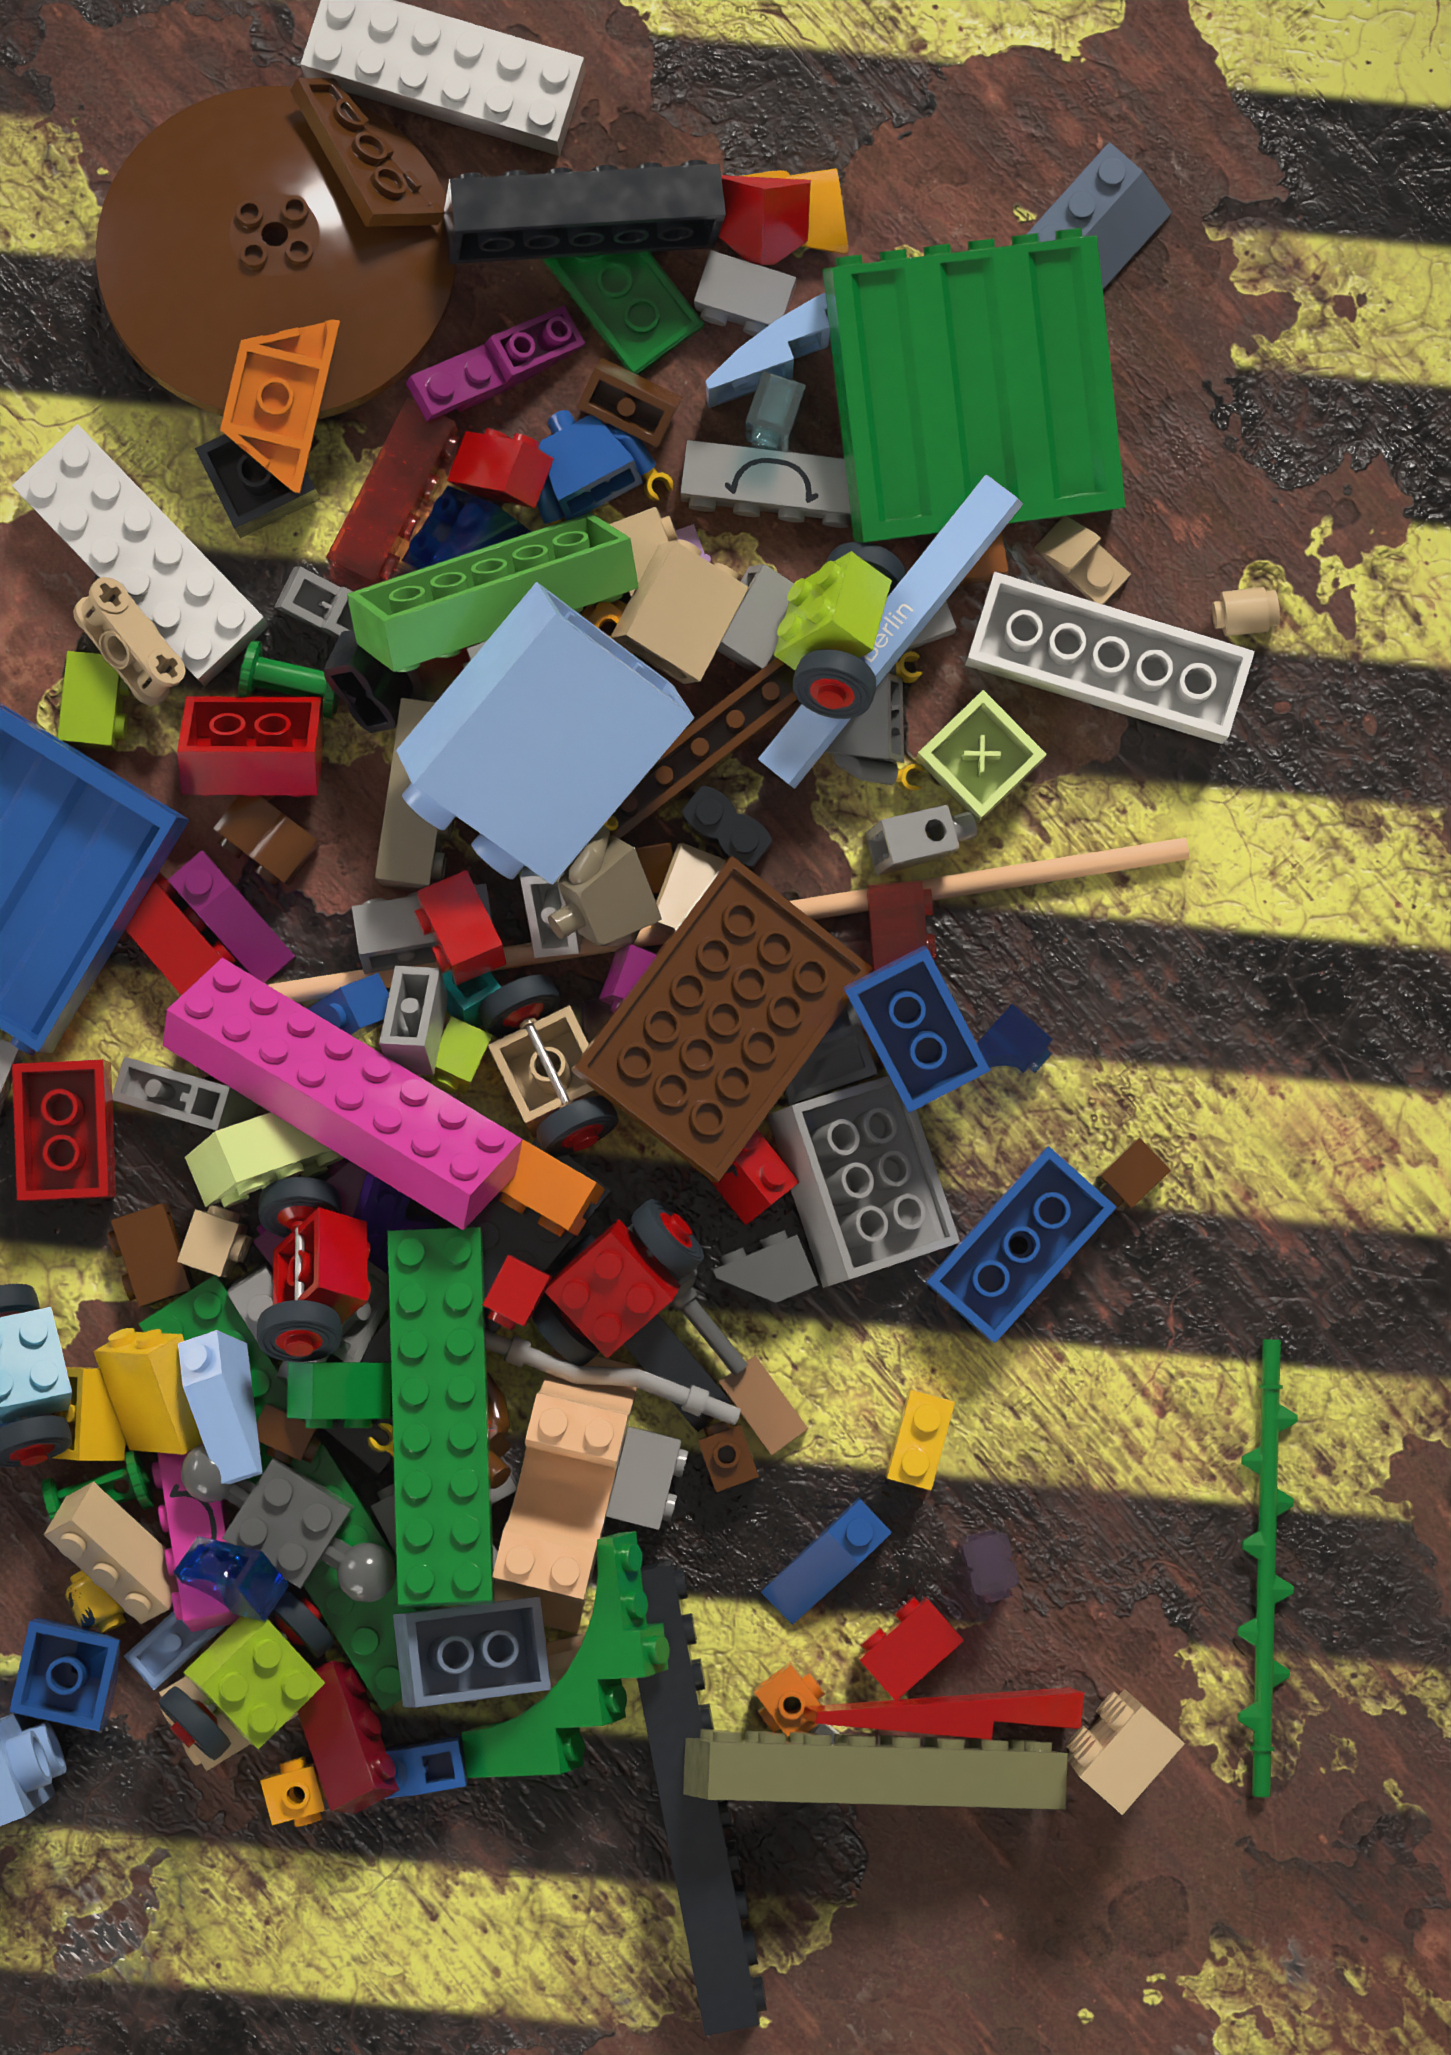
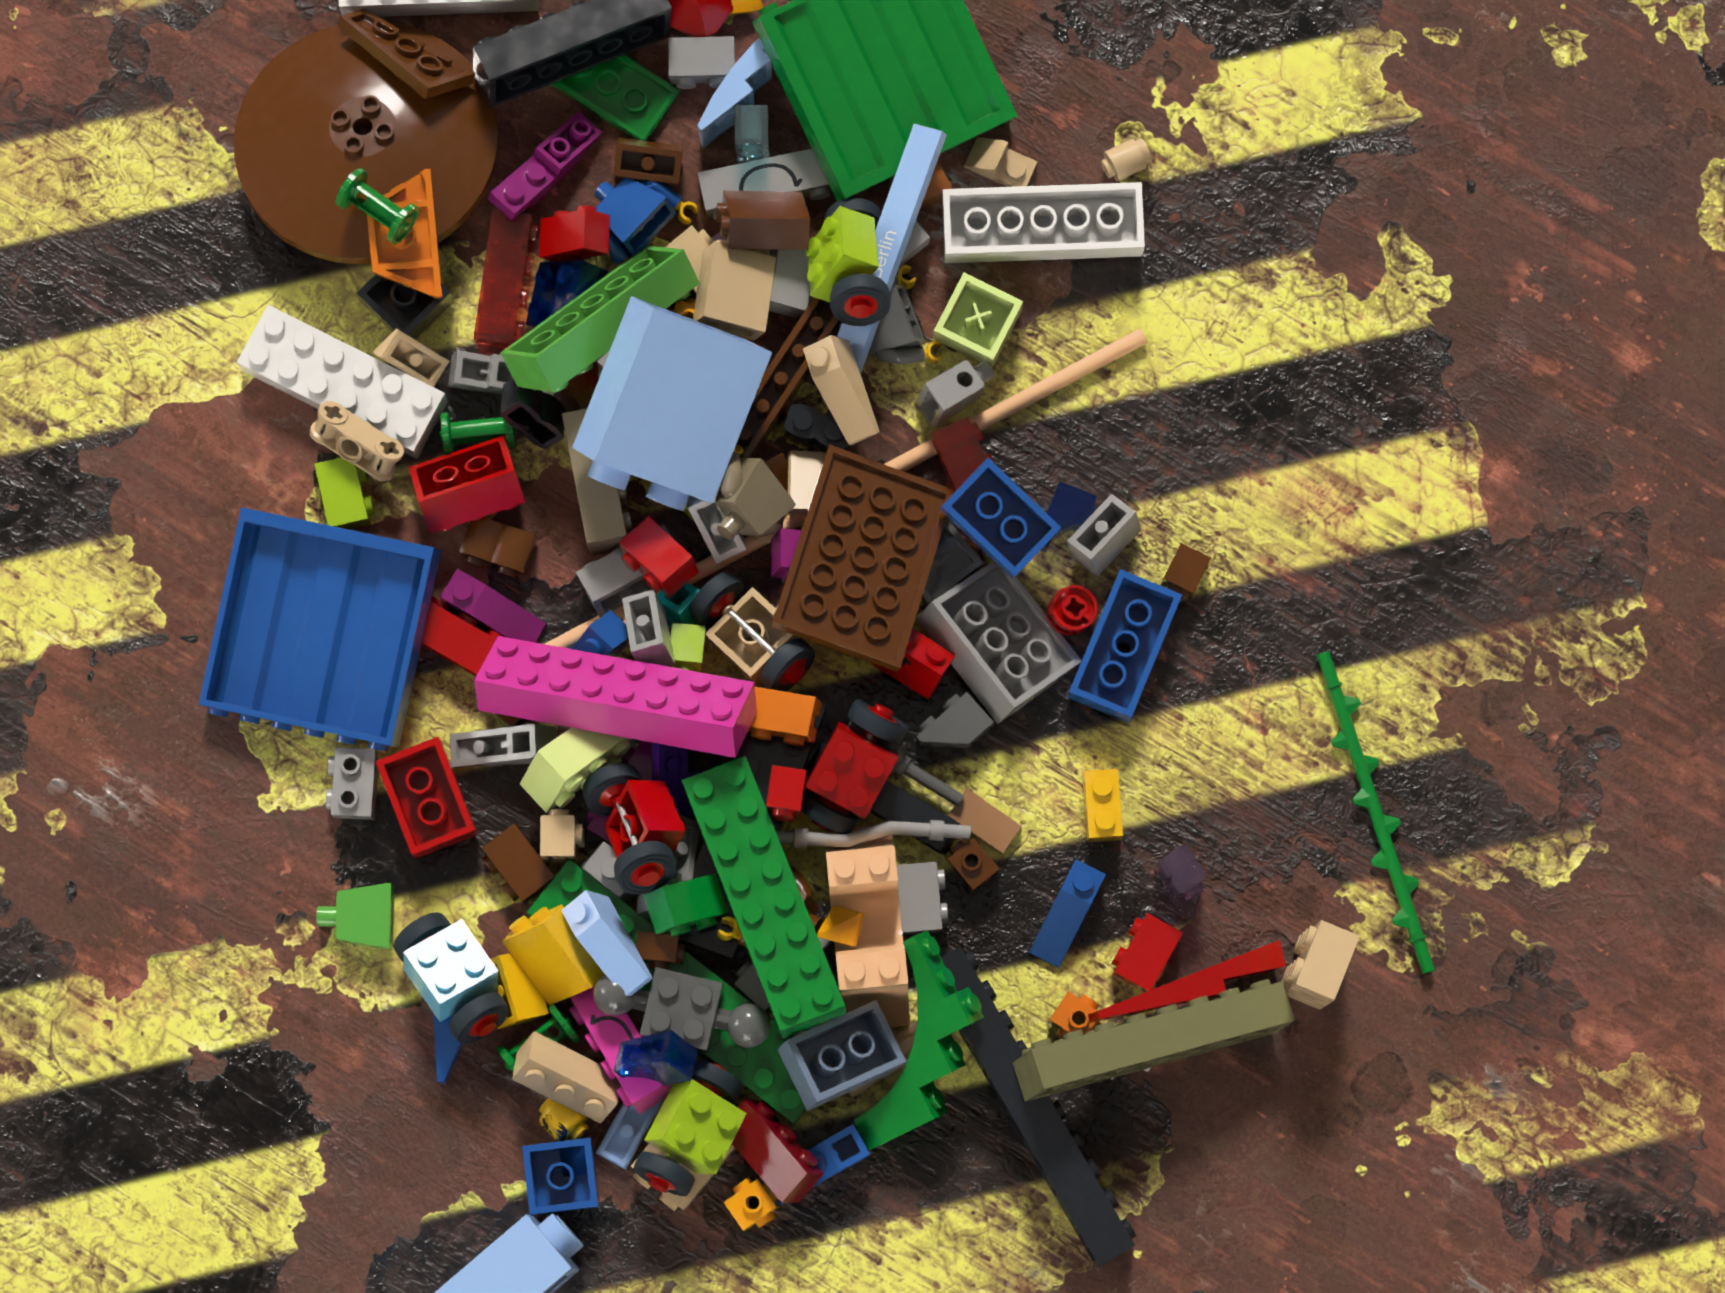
camera: 20 degrees left, 5 degrees down
none -> green hose [335,168,420,245]
none -> tan slope [373,328,450,387]
none -> reddish brown brick [716,190,810,250]
none -> tan slope [803,335,880,445]
none -> light orange slope [817,905,864,947]
none -> red wheel [1047,585,1098,636]
none -> light grey brick [1067,494,1142,577]

